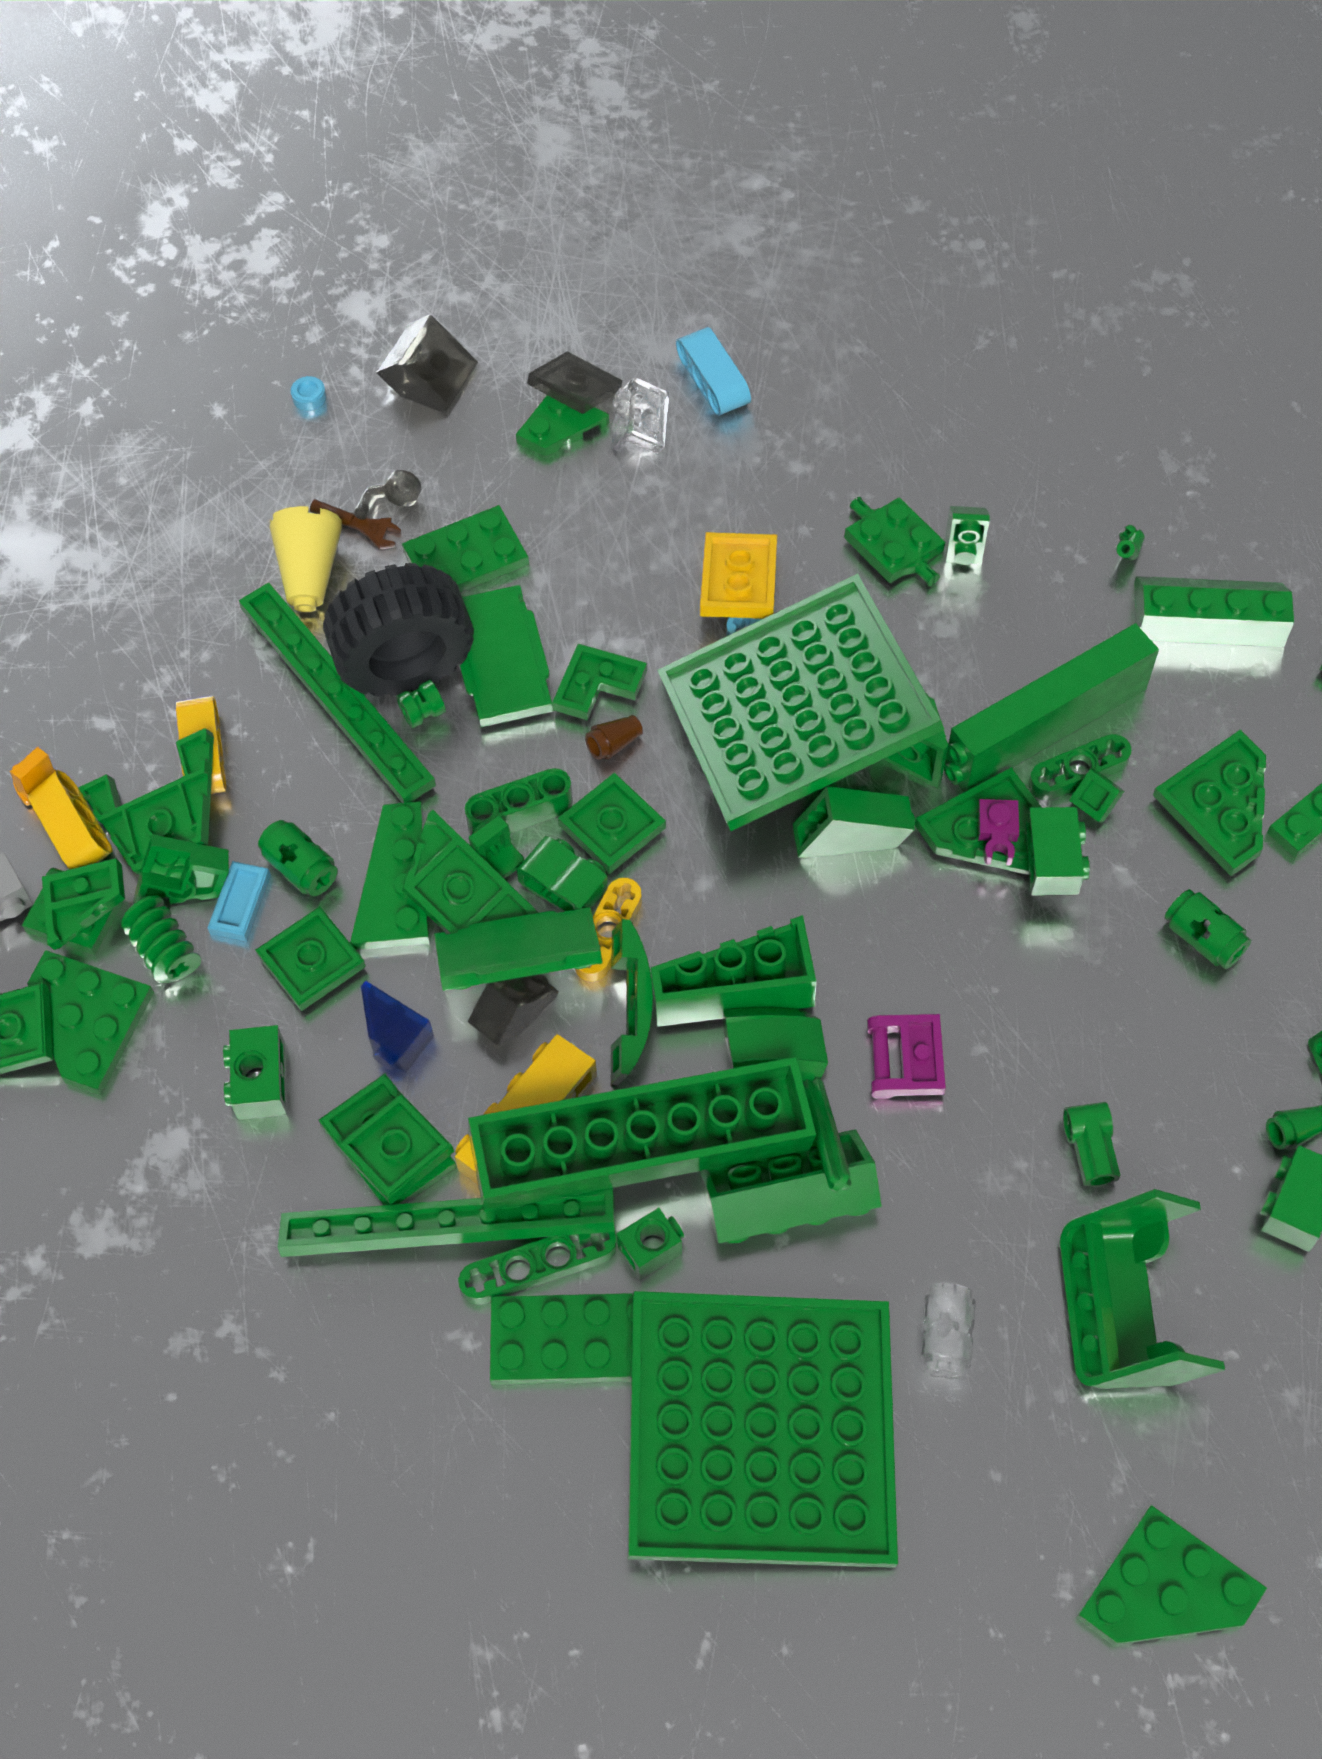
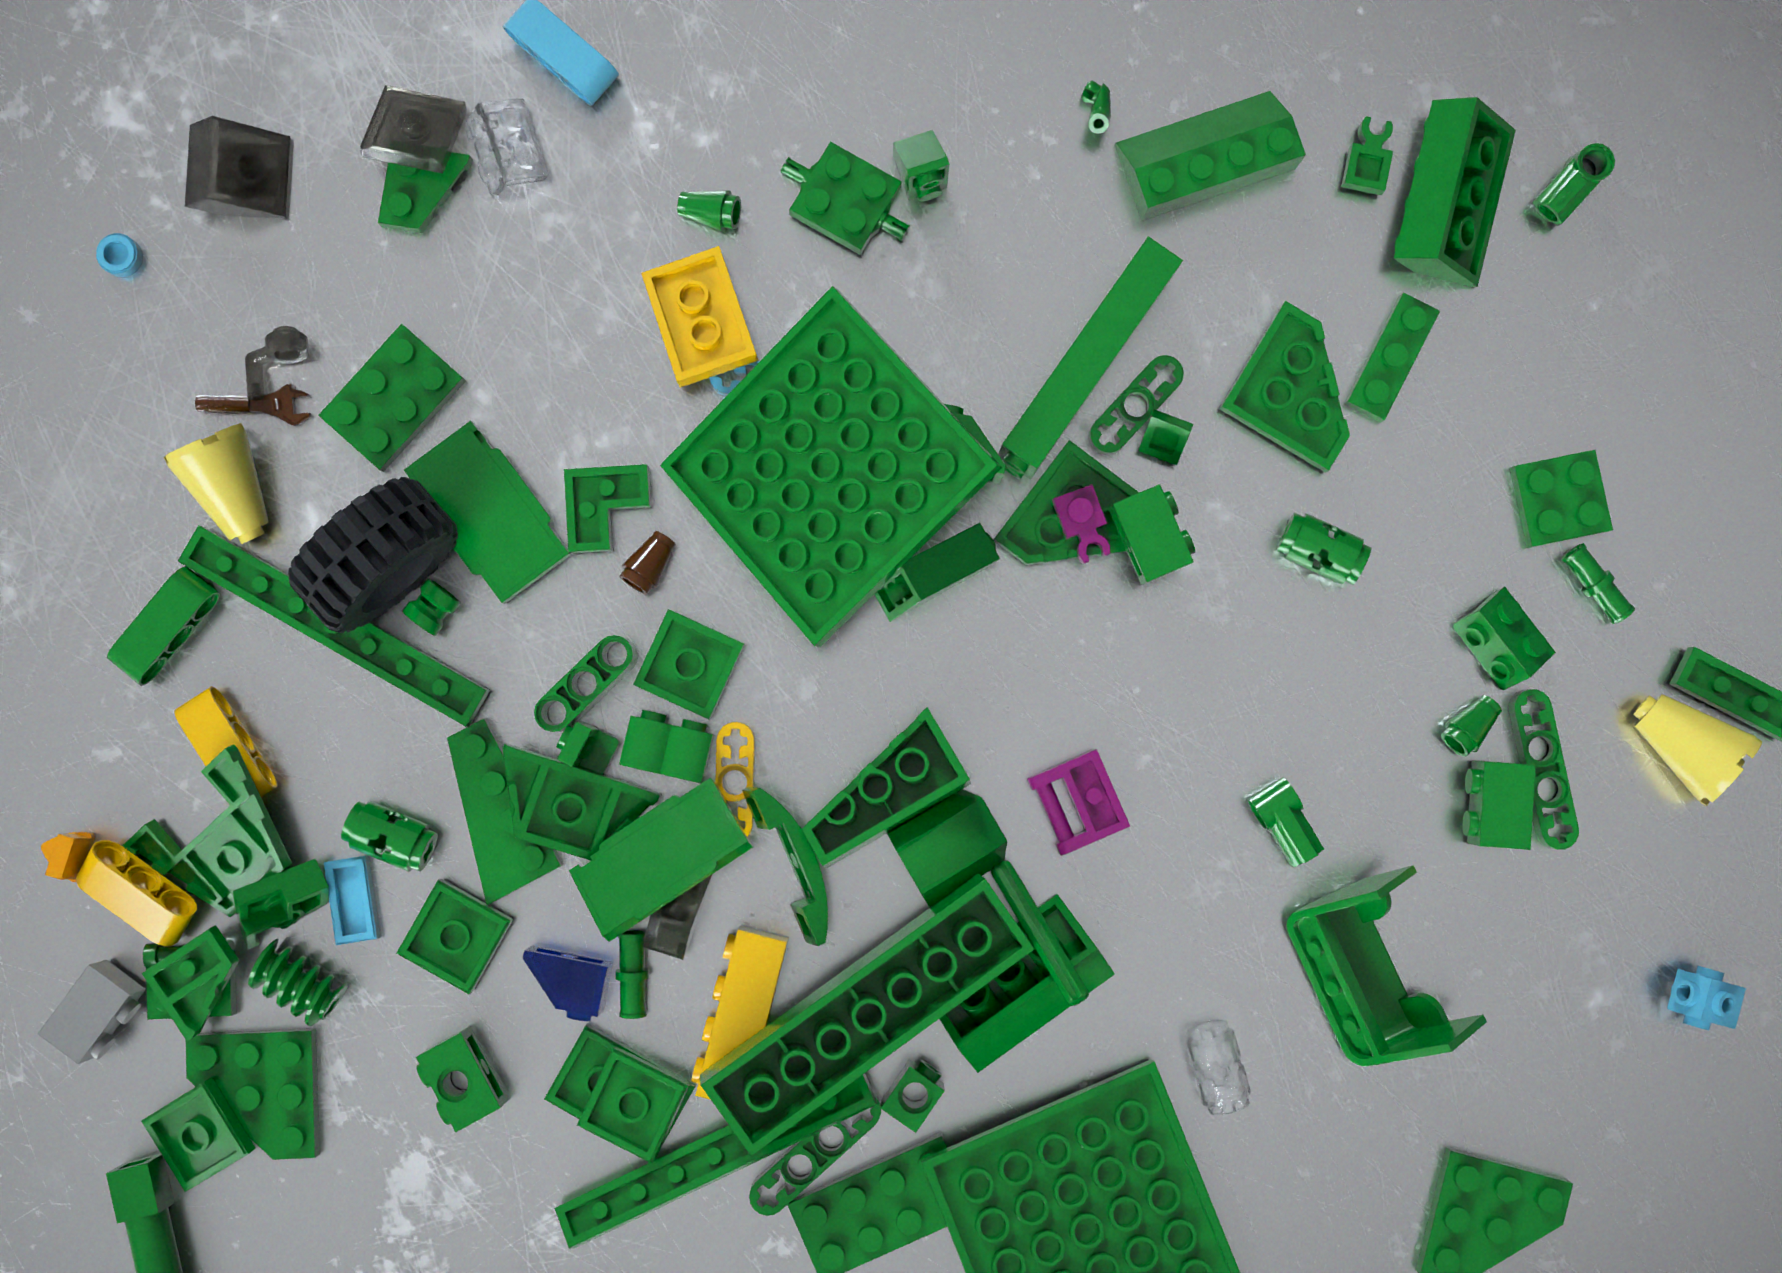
camera: 25 degrees left, 25 degrees up
none -> green beam [107,566,220,686]
none -> green pin [615,930,649,1019]
none -> green cone [677,190,741,232]

